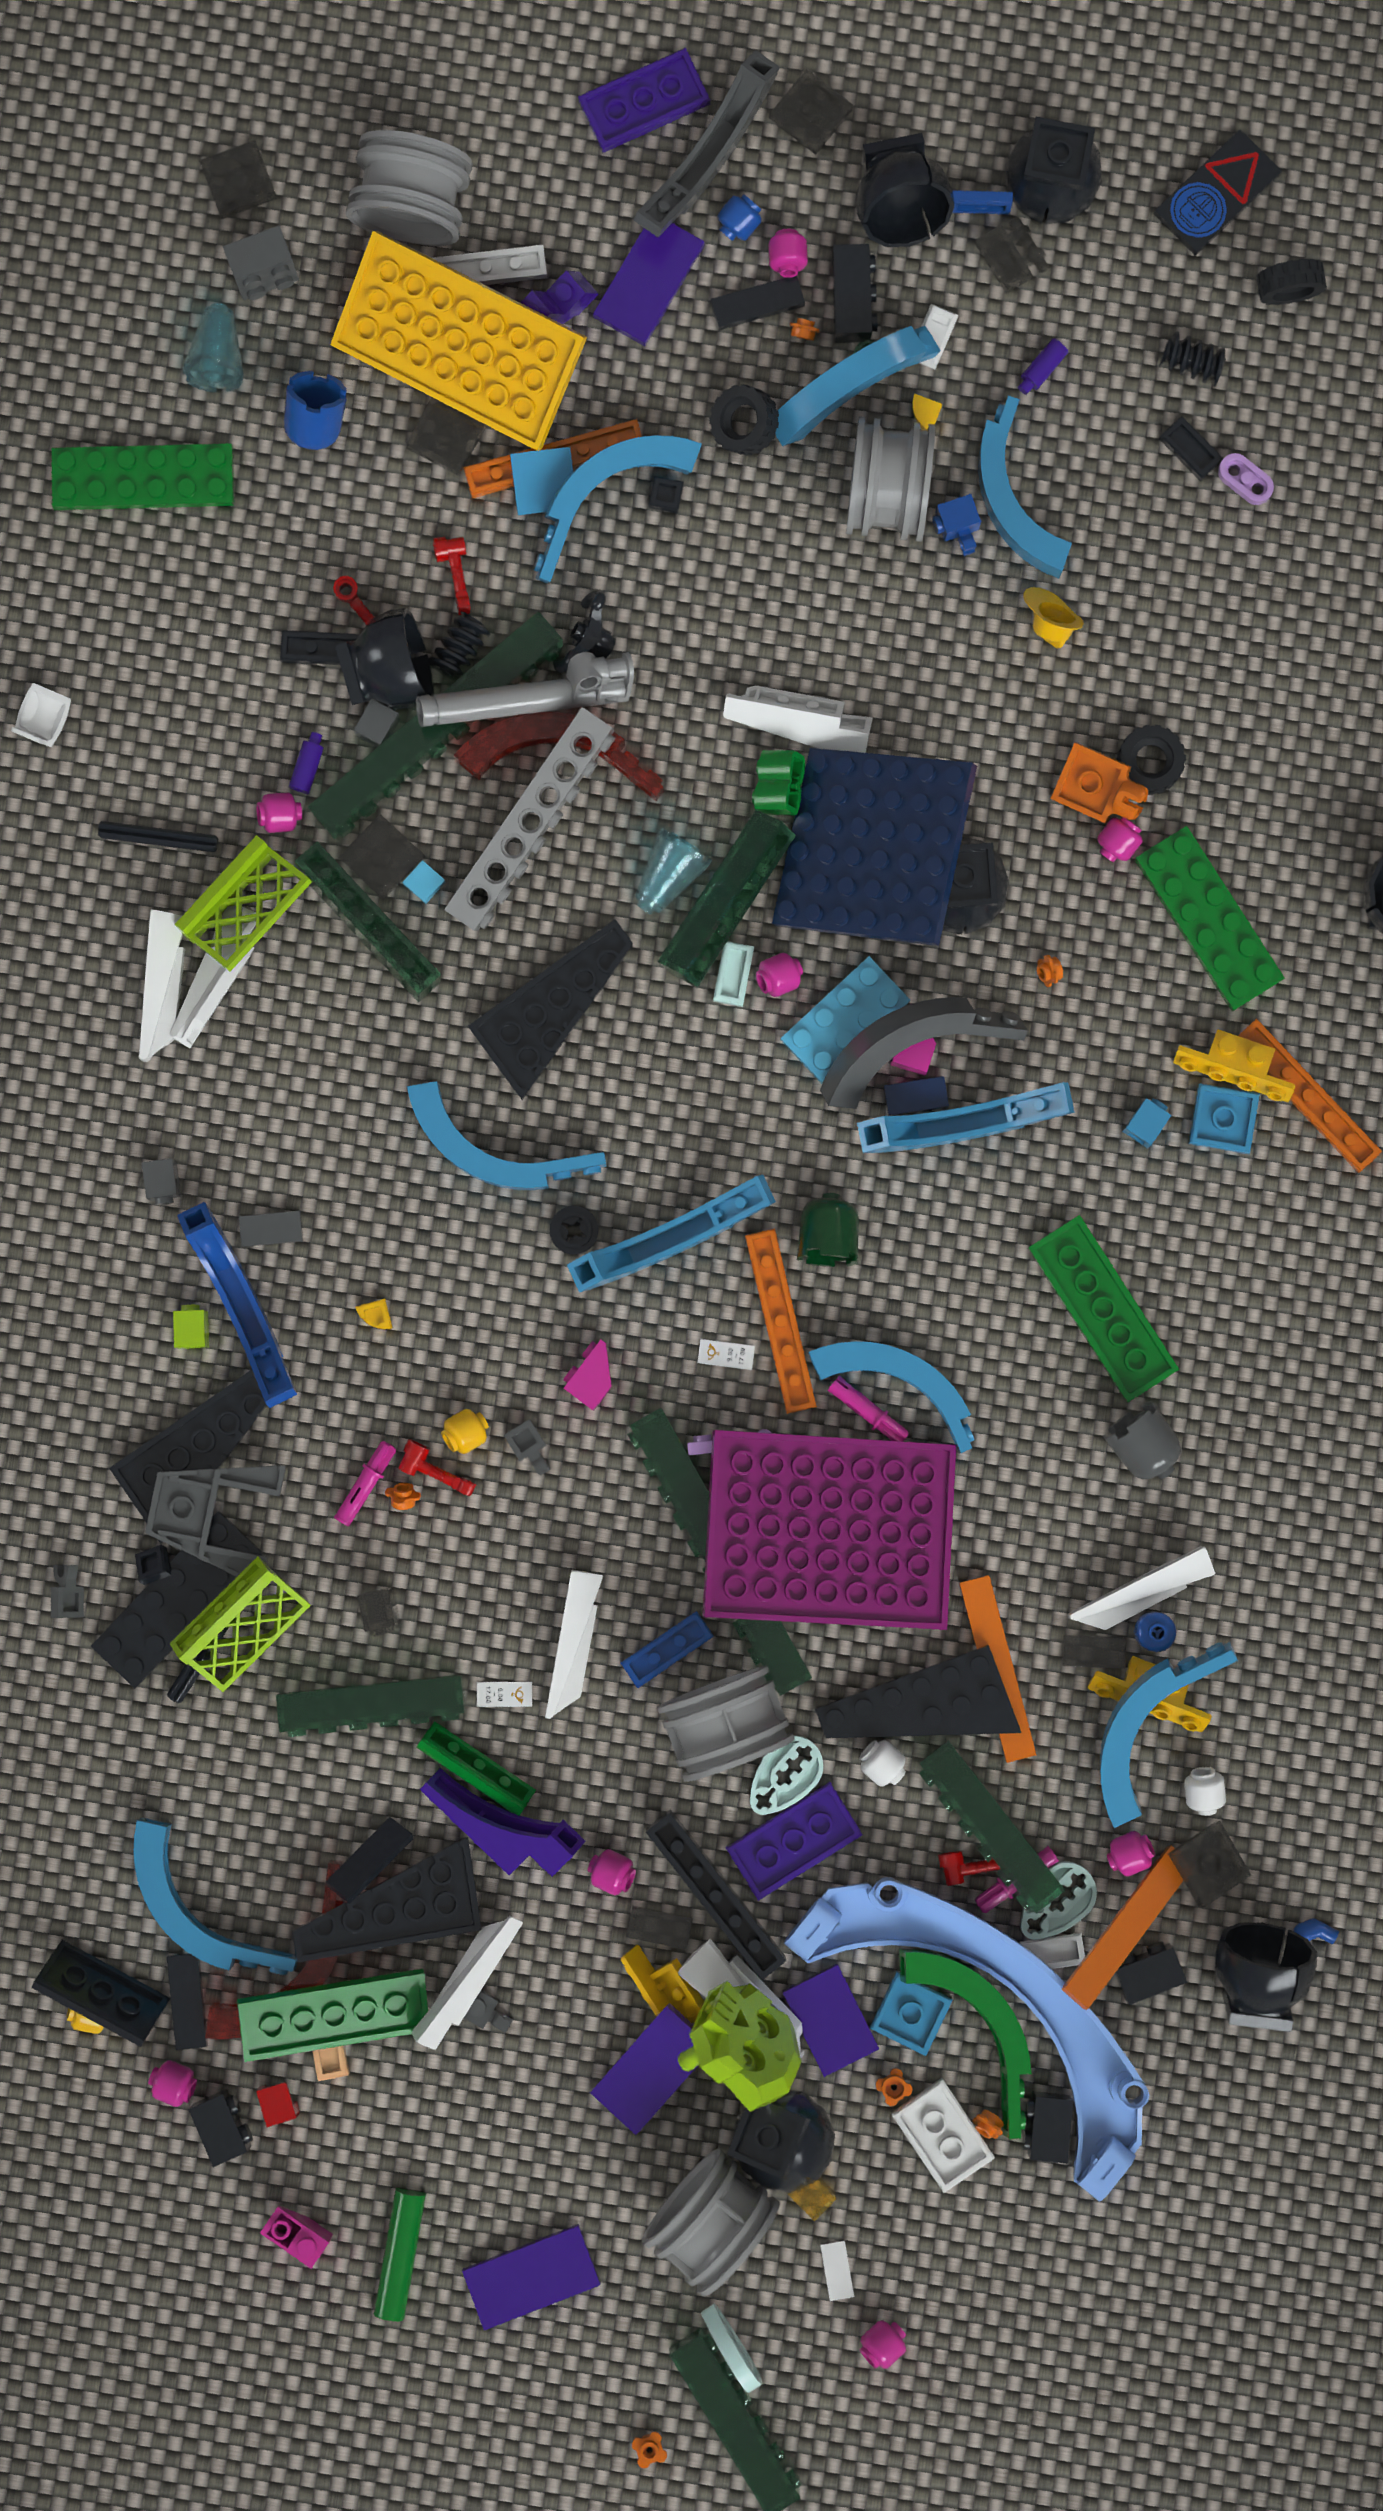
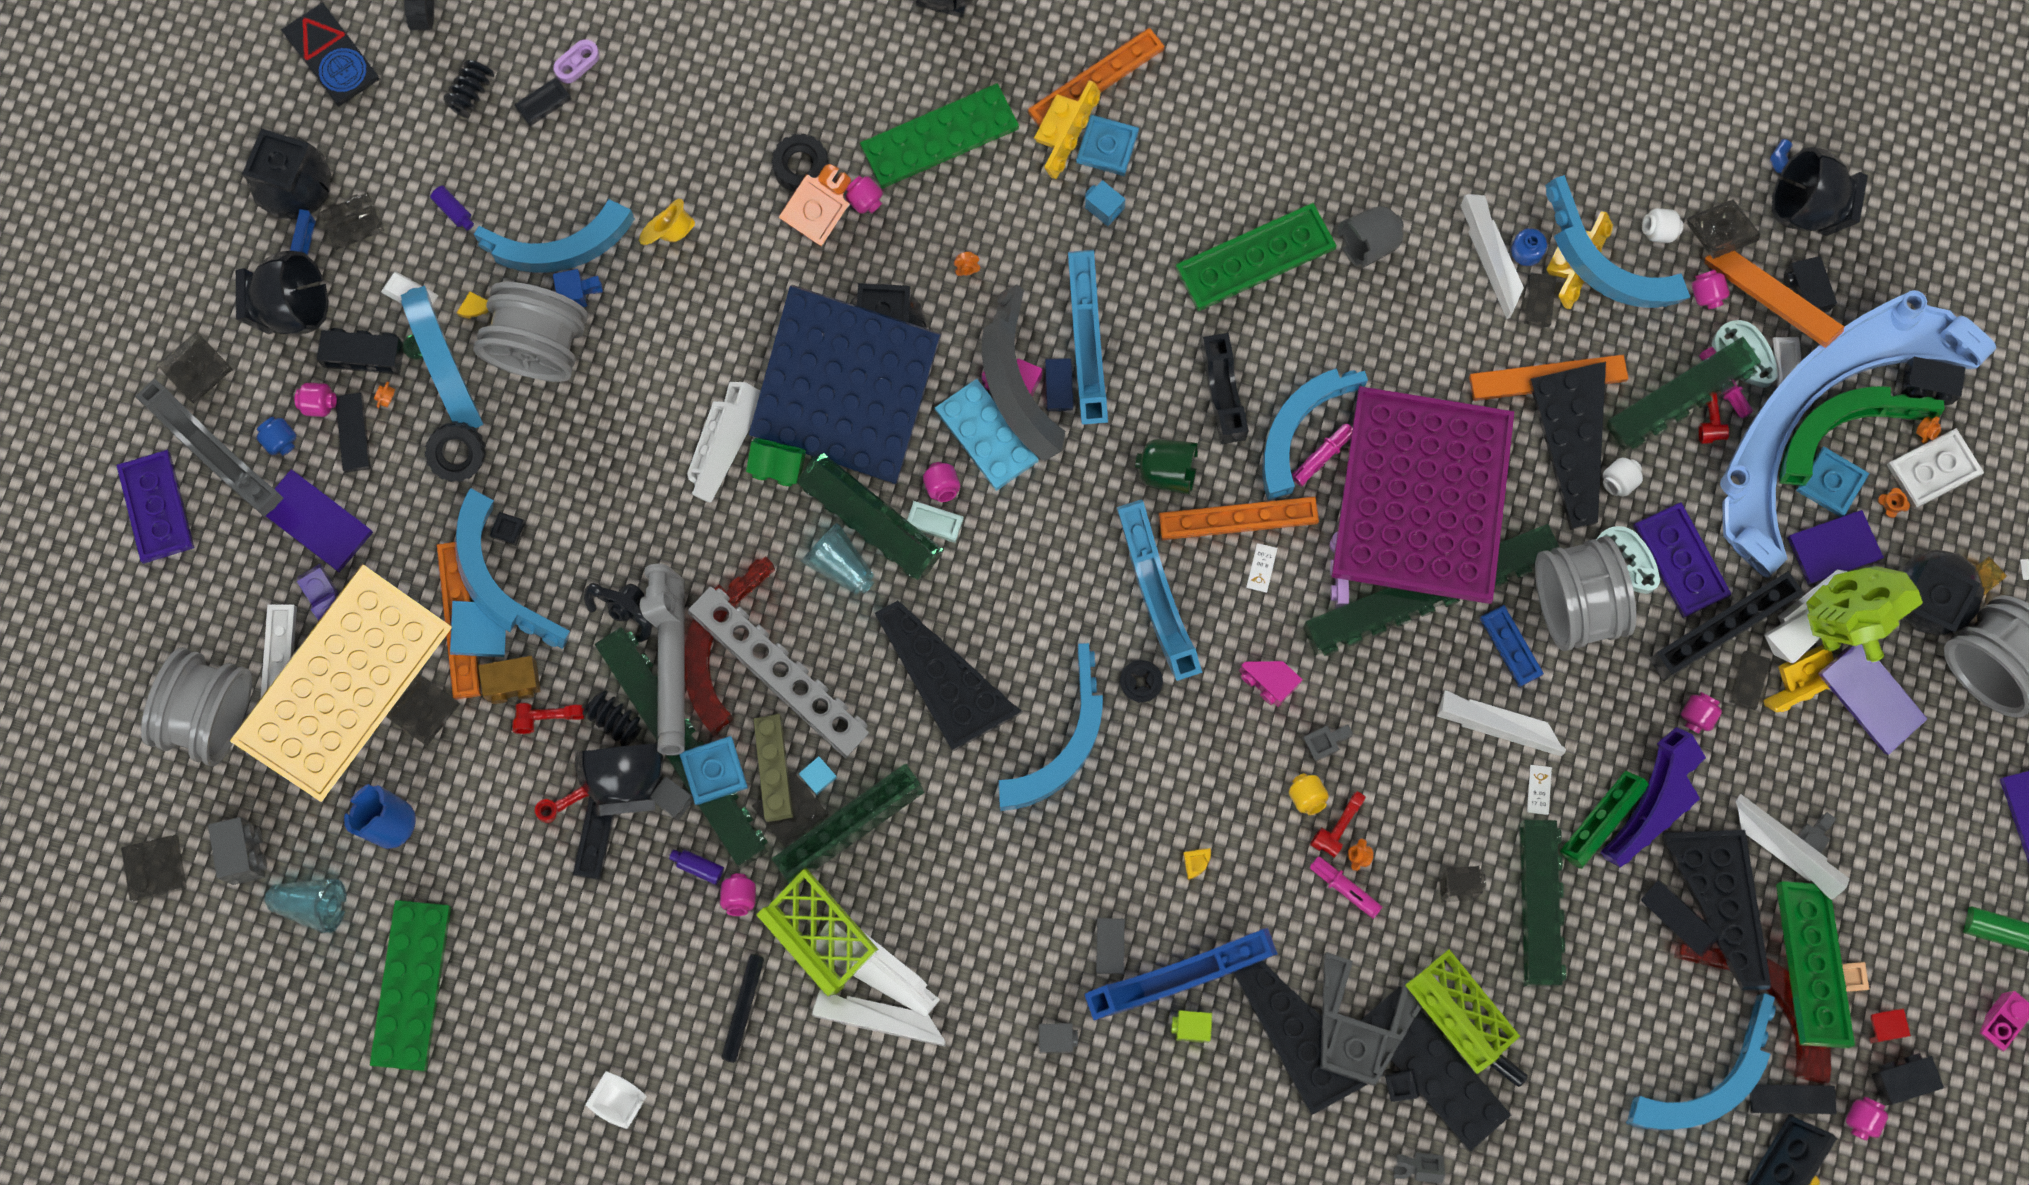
camera: 85 degrees left, 10 degrees down
none -> pearl gold brick [478,656,541,704]
none -> dark azure tile [680,736,748,805]
none -> olive plate [753,714,793,822]
none -> black arch [1201,333,1249,445]

